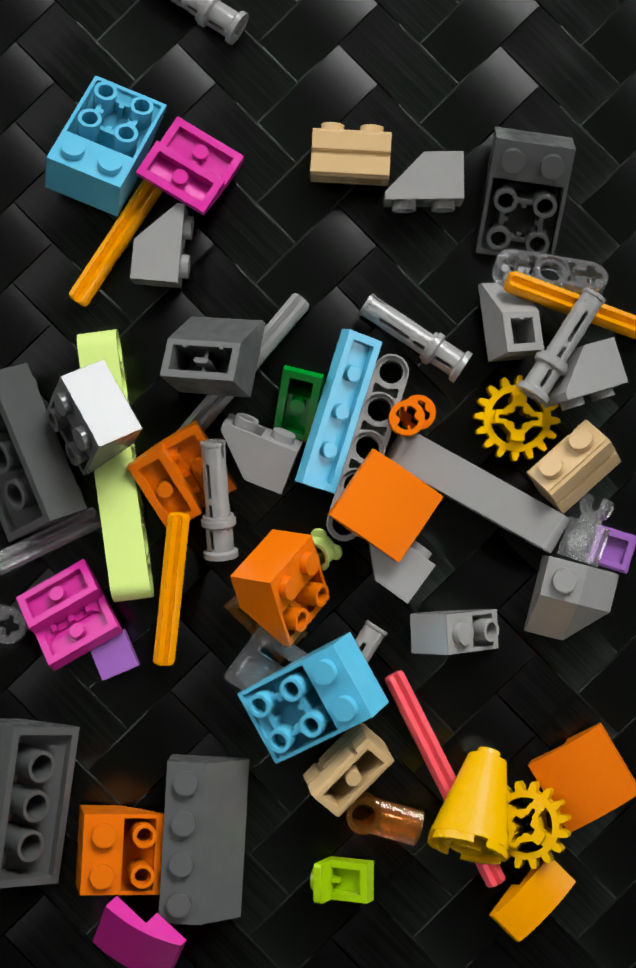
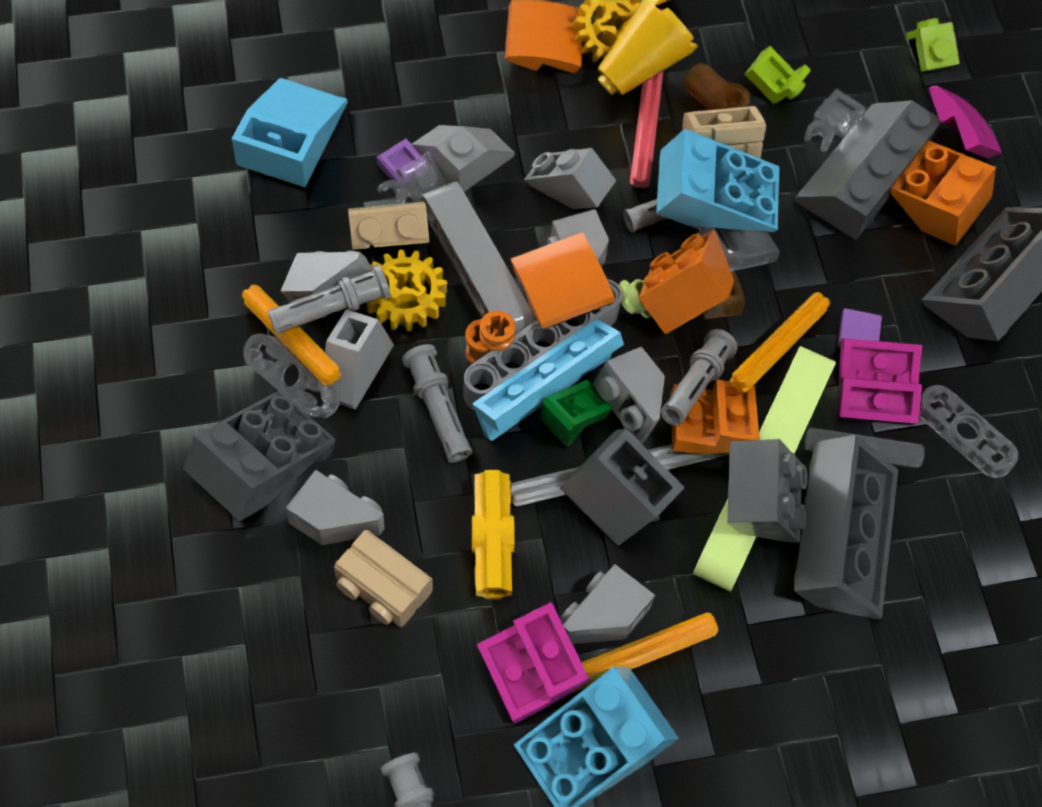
camera: 155 degrees left, 25 degrees down
none -> yellow piece [472,470,514,599]
none -> clear plate [804,89,866,152]

